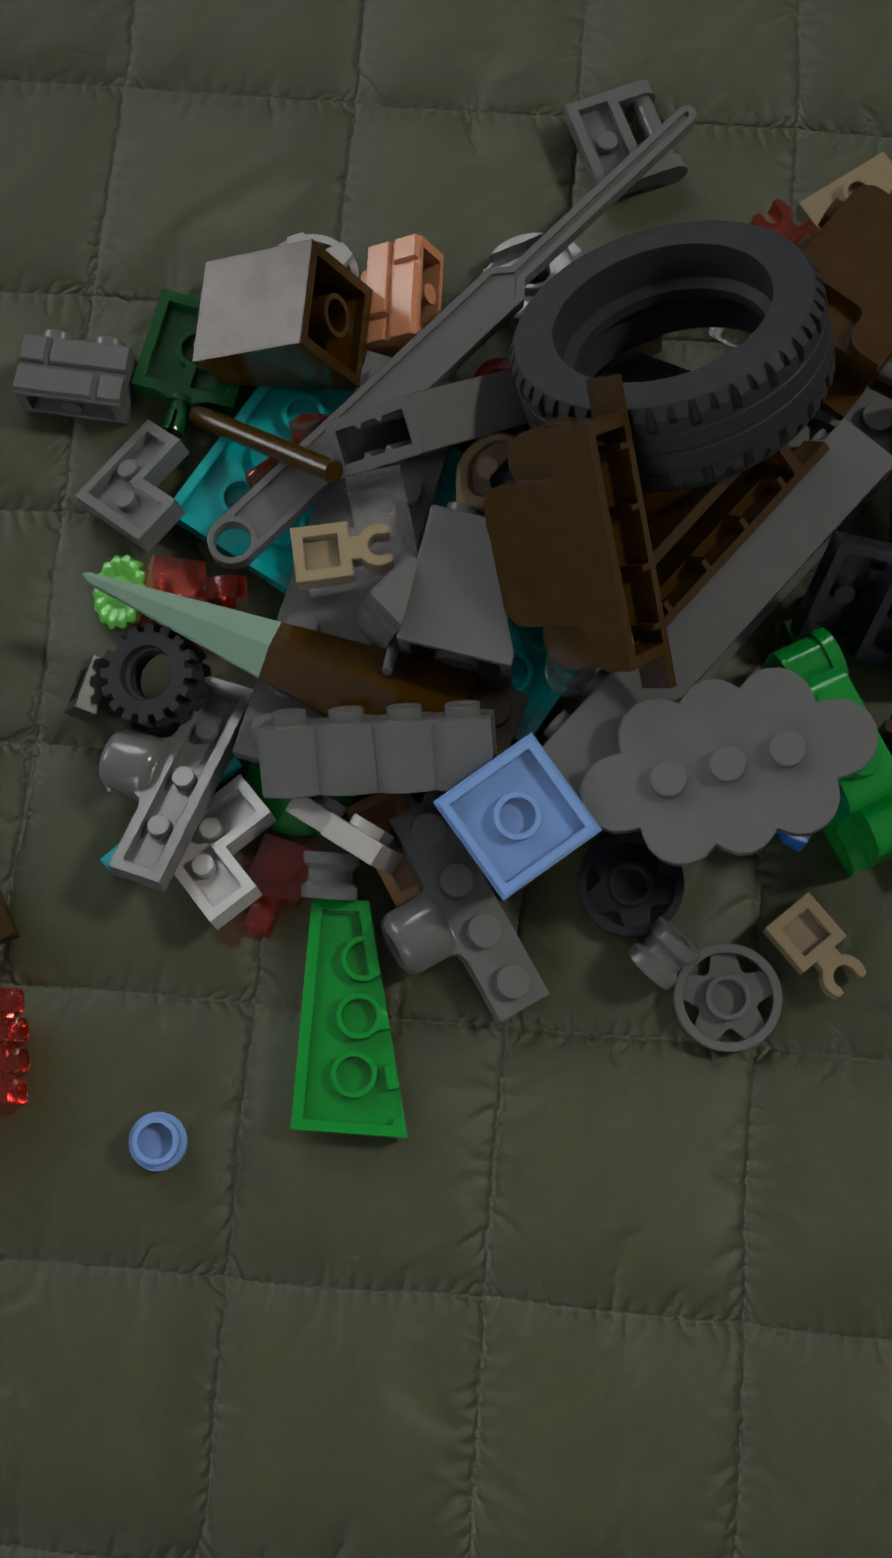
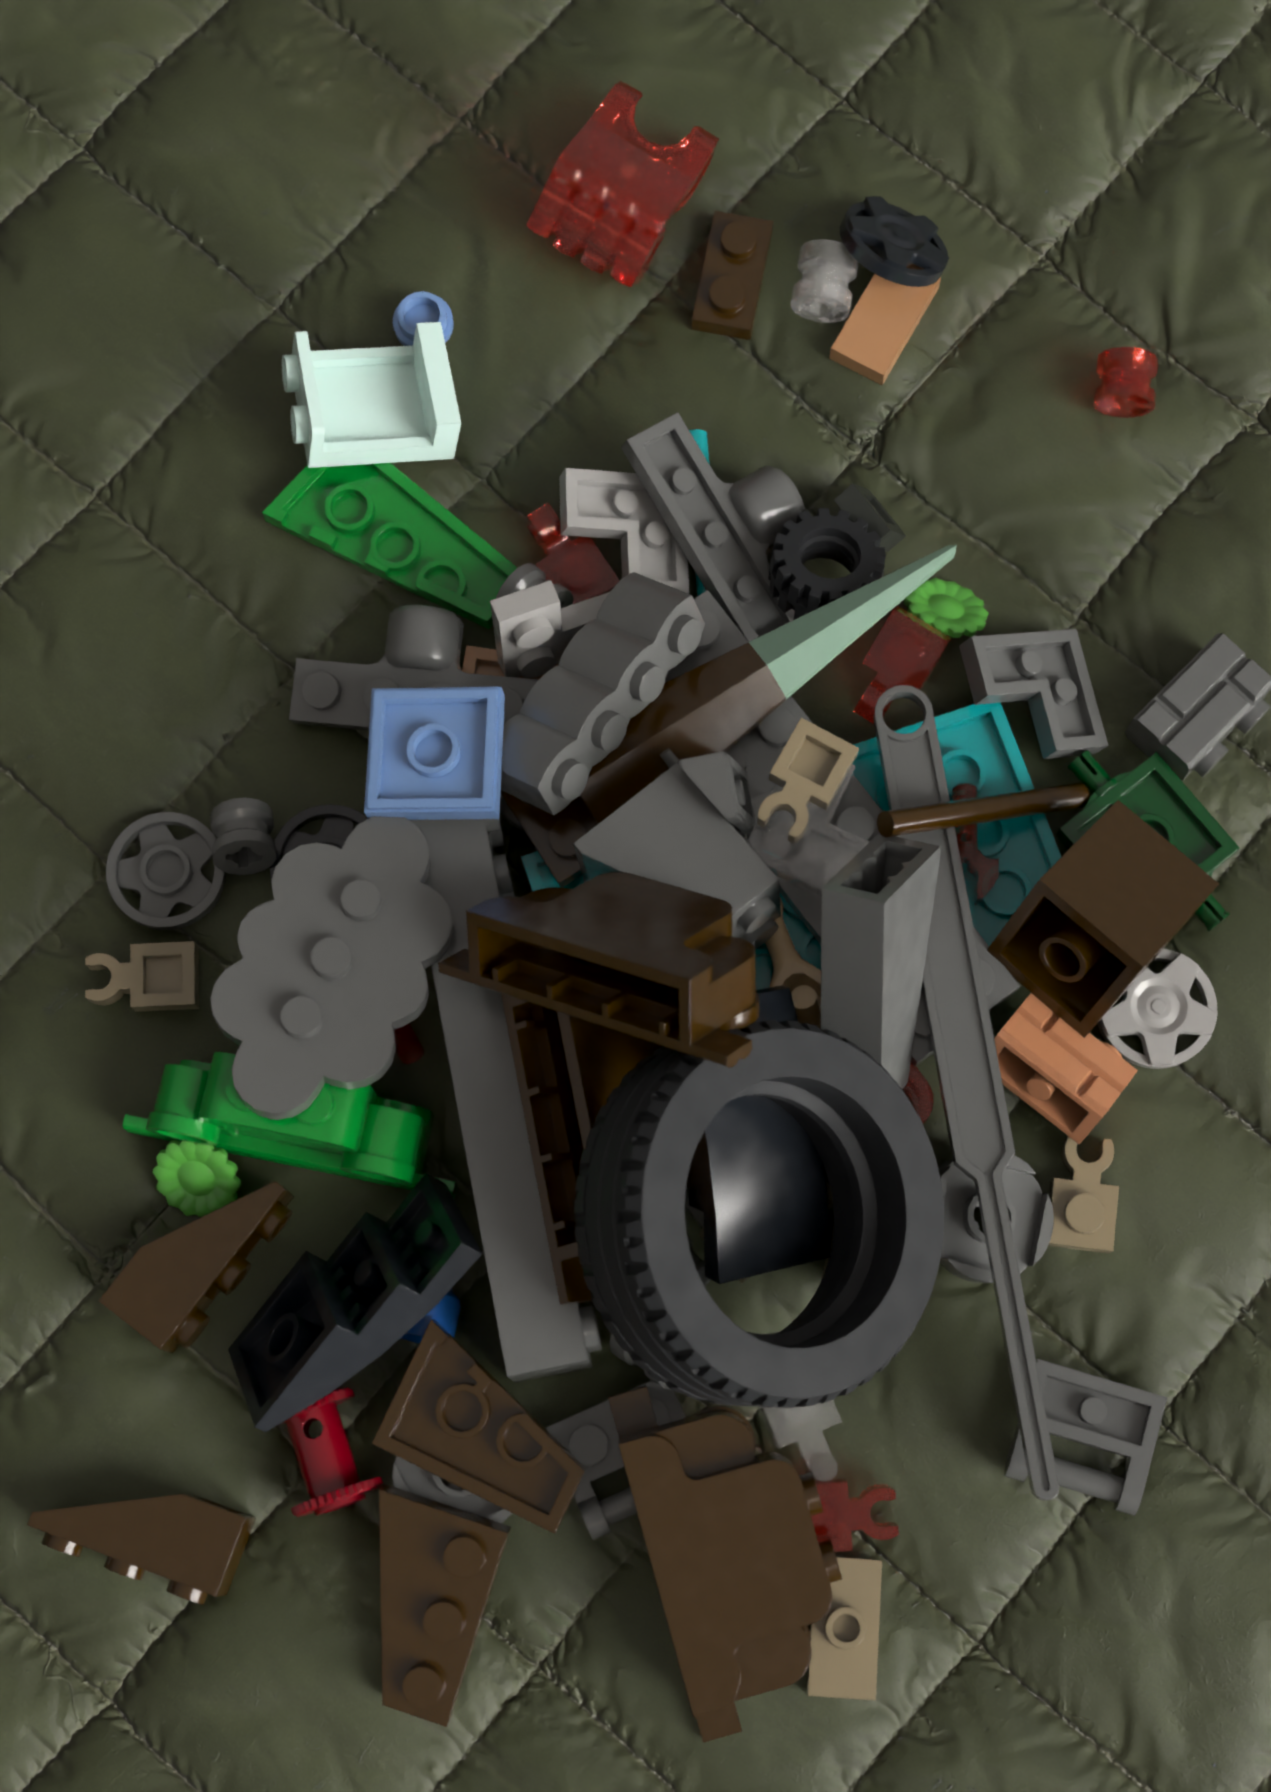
camera: 125 degrees right, 0 degrees up
none -> light aqua panel [282,322,461,468]
none -> dark tan plate [1048,1136,1119,1254]

